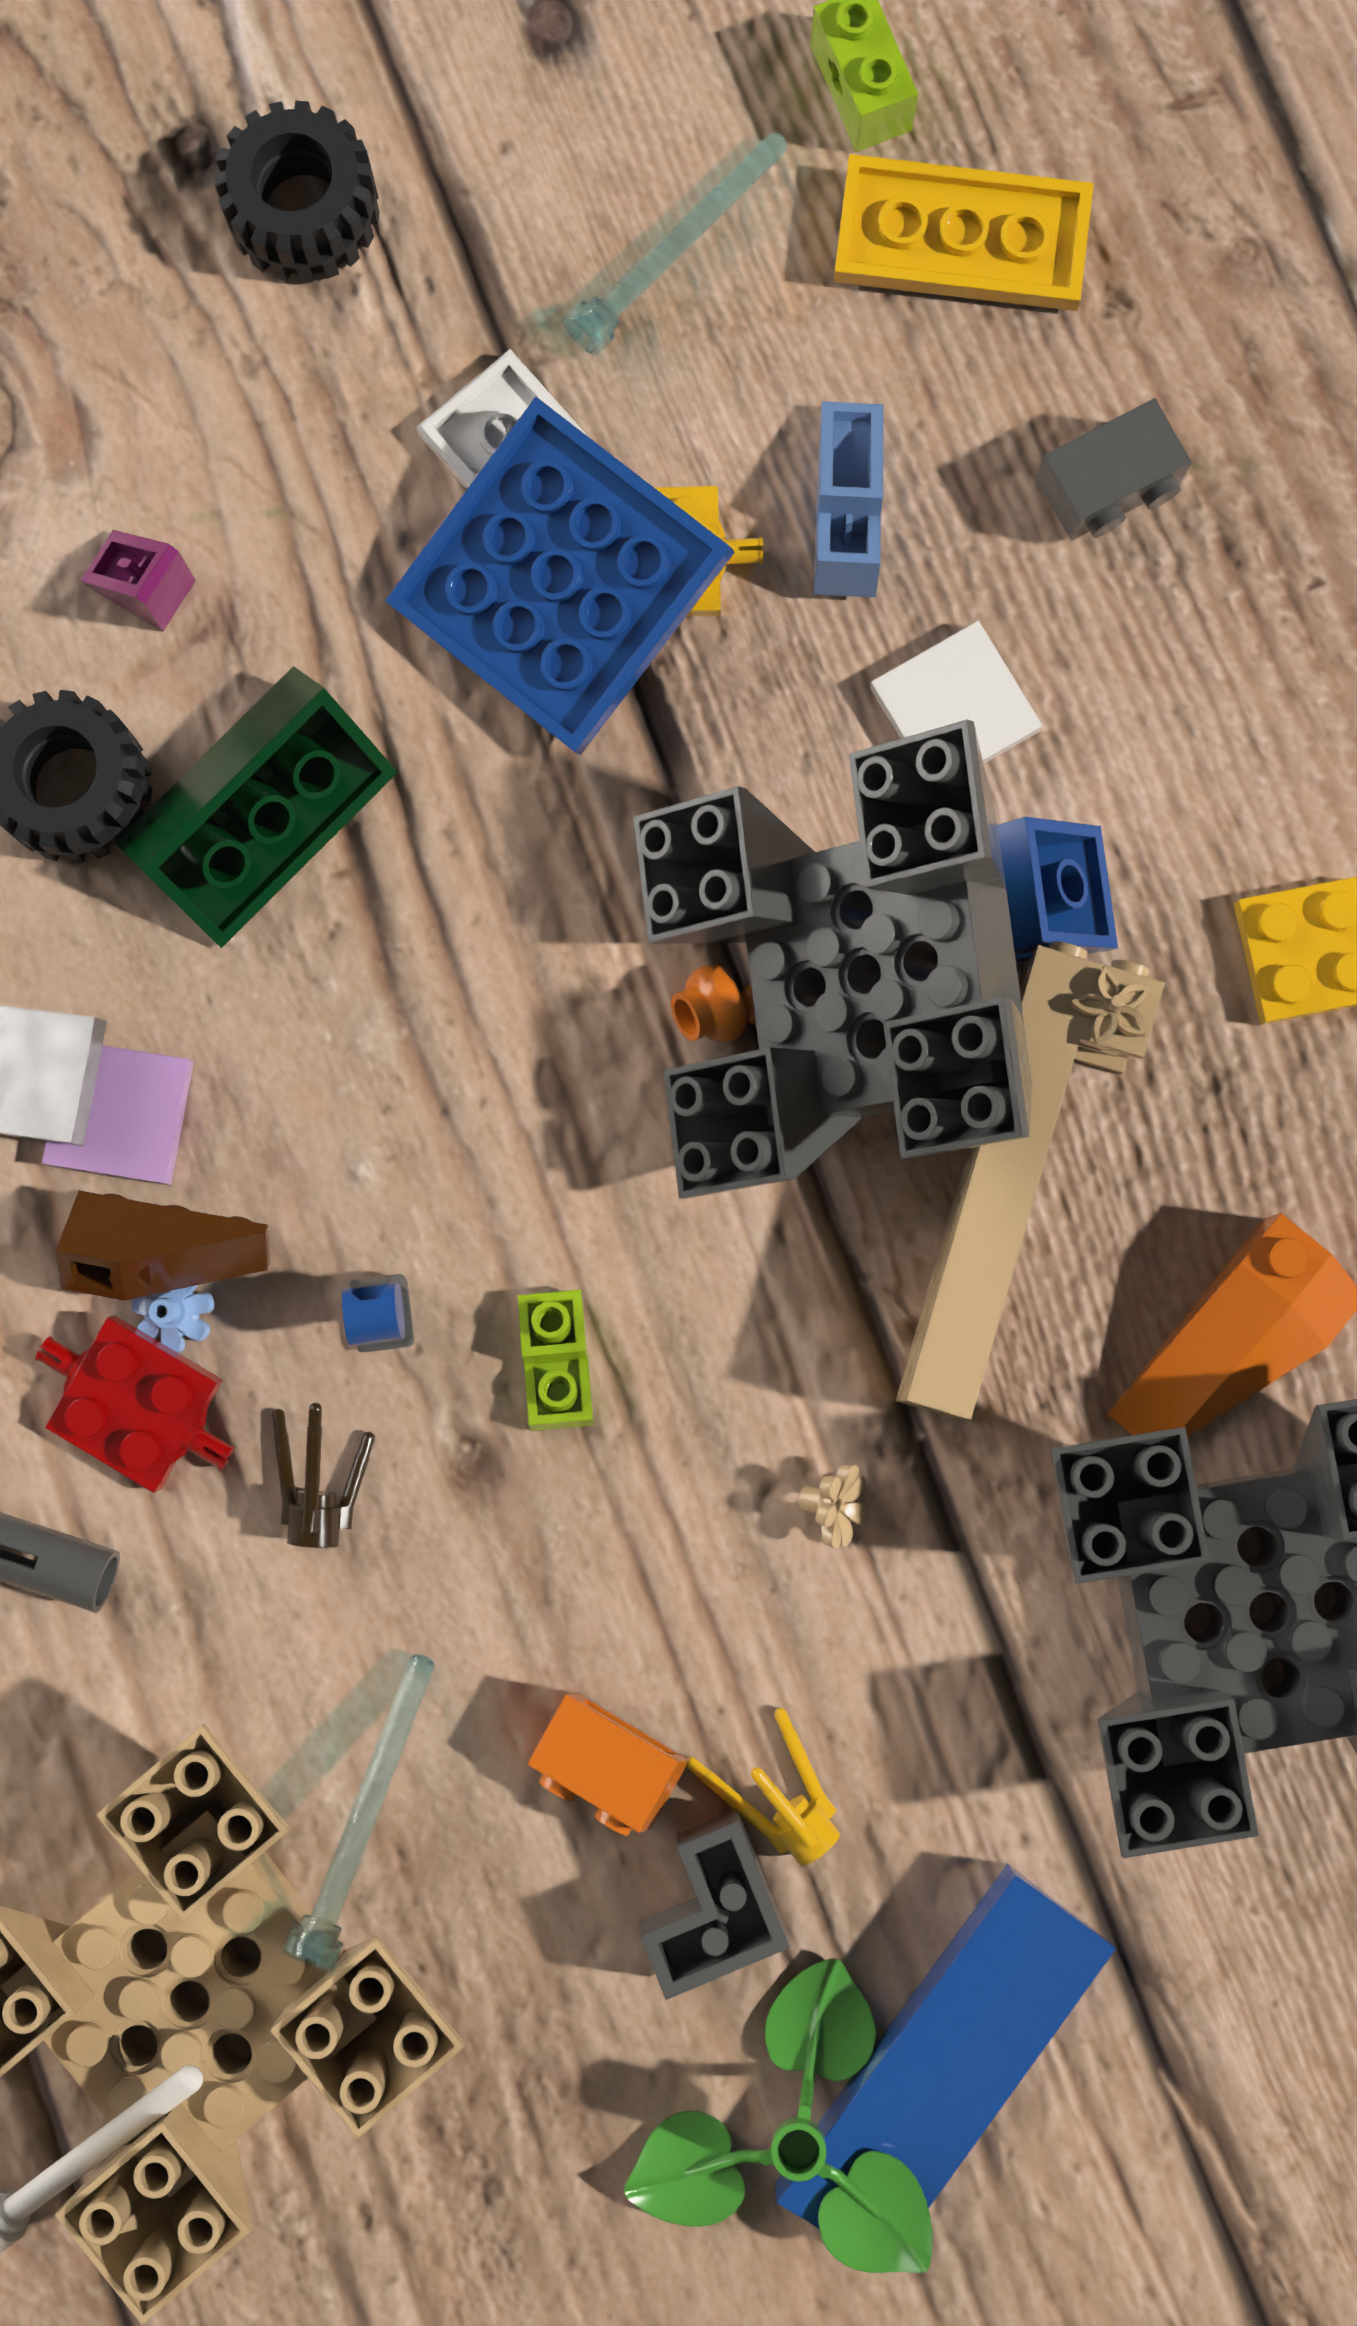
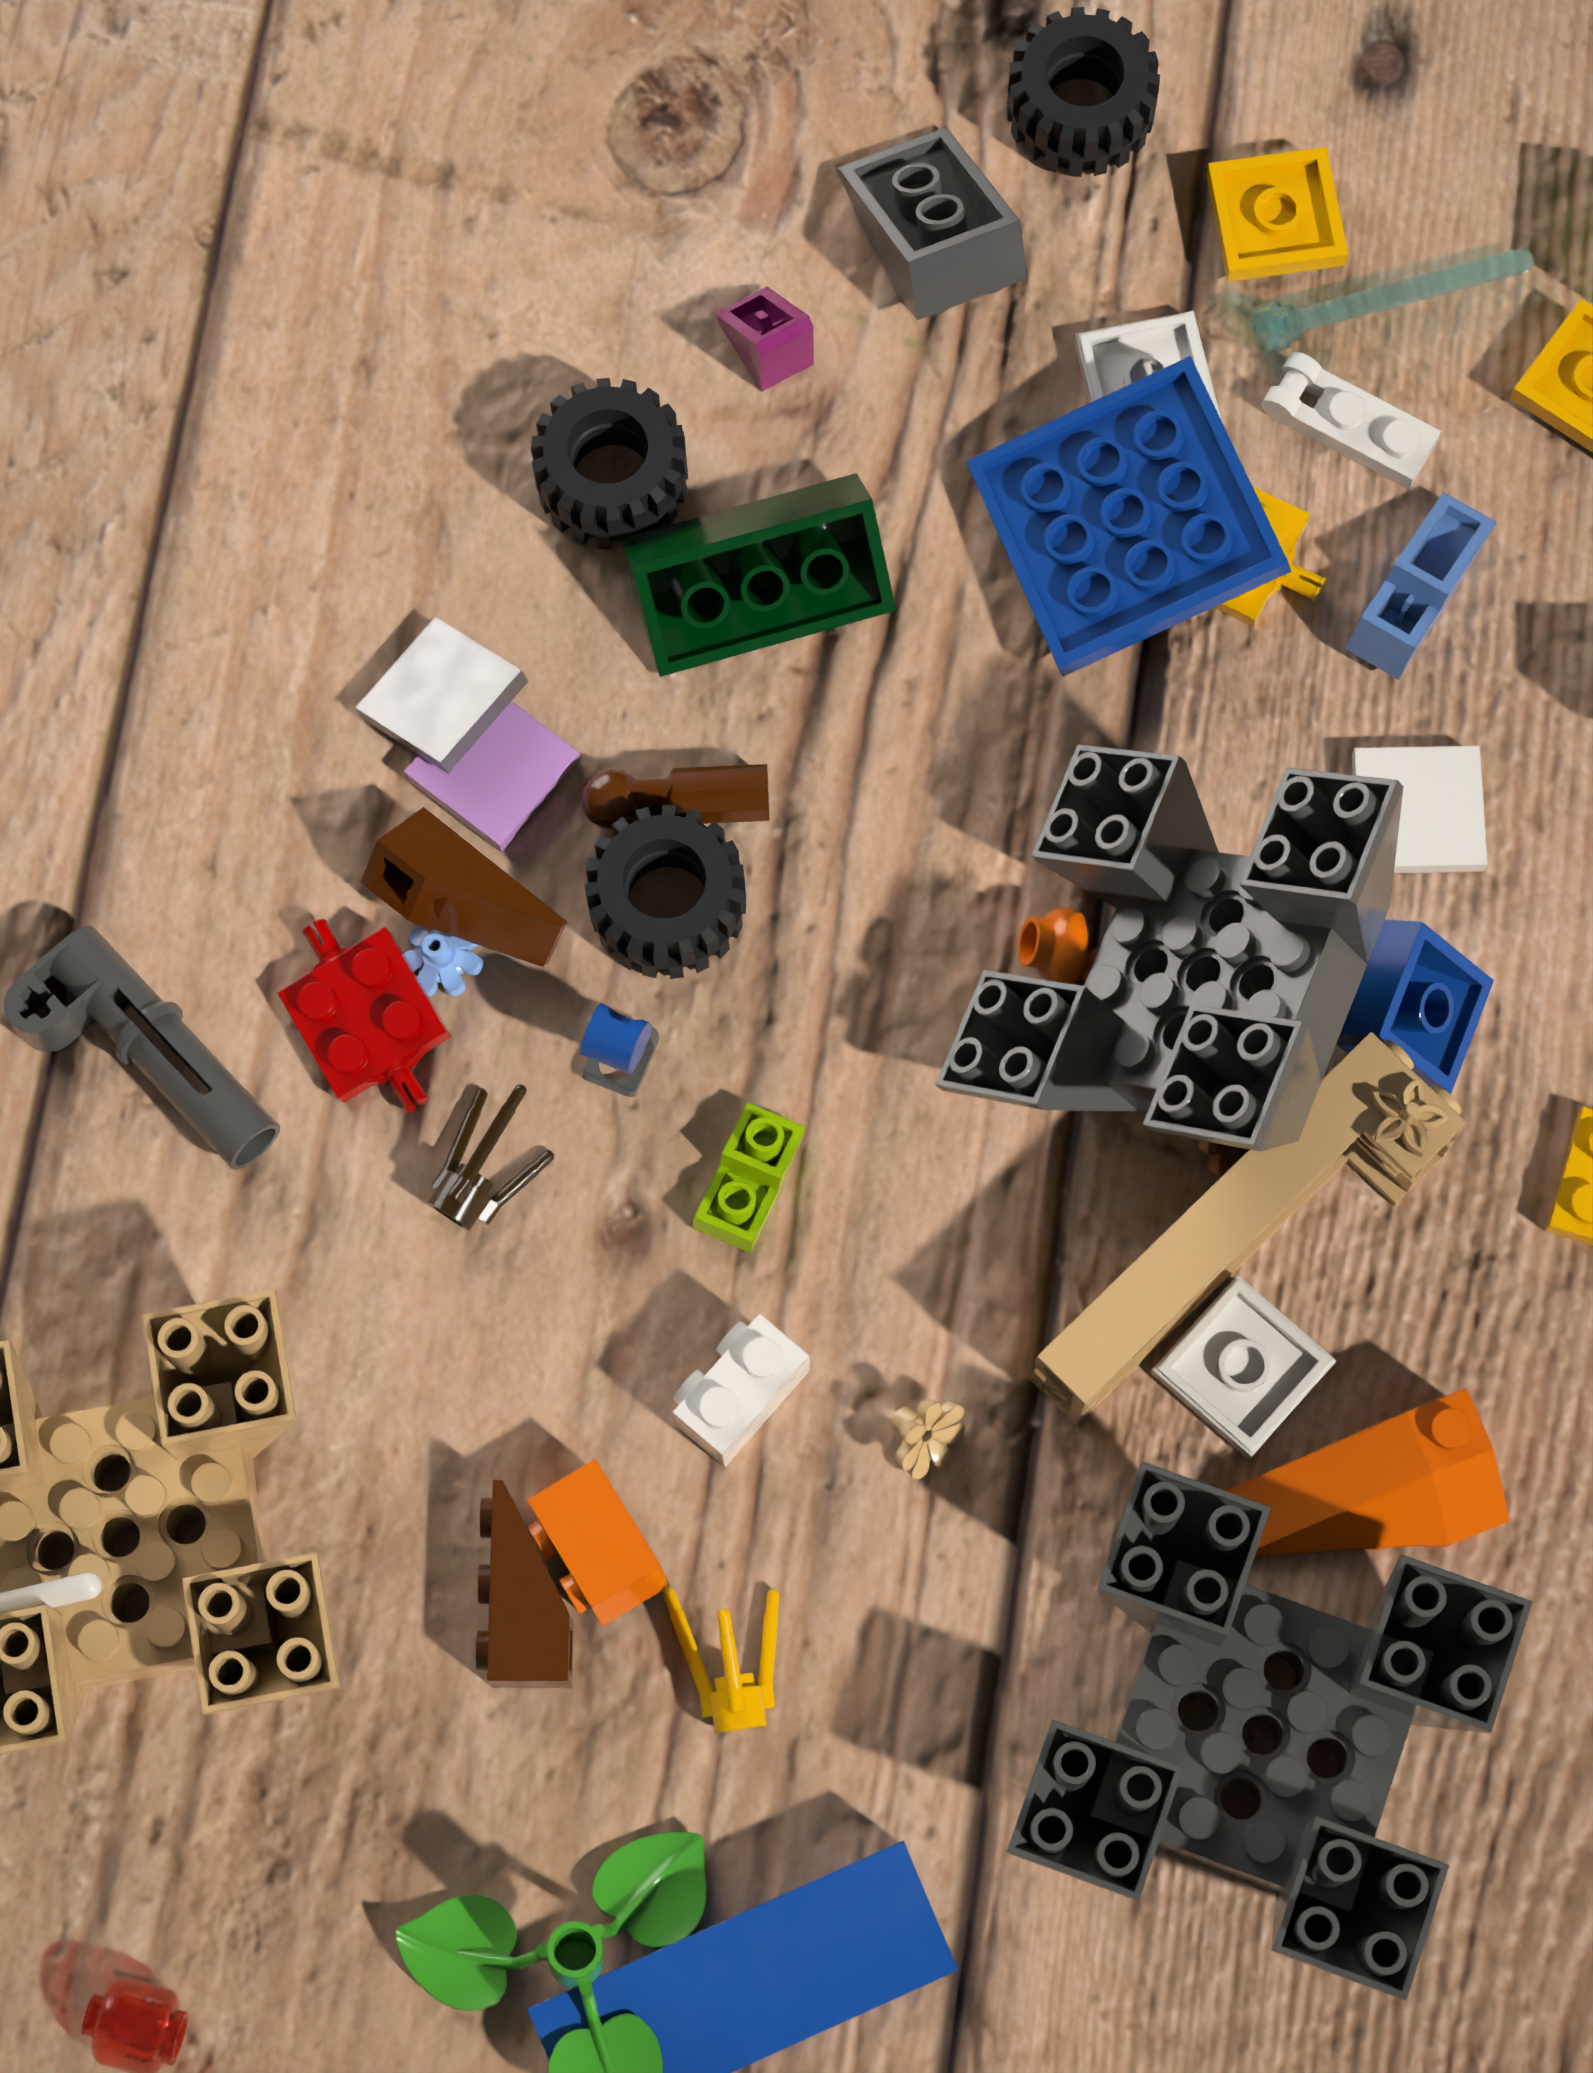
camera: 30 degrees right, 10 degrees down
clear light blue piece [283,1654,435,1971] -> none
dark grey brick [640,1809,790,2000] -> none
none -> reddish brown slope [476,1480,574,1688]
none -> reddish brown piece [582,764,770,830]
none -> black tyre [585,805,746,979]
none -> white brick [673,1313,810,1468]
none -> dark grey slope [838,127,1027,320]
none -> white tile [1151,1275,1336,1460]
none -> yellow plate [1206,147,1349,282]
none -> white plate [1261,352,1441,490]

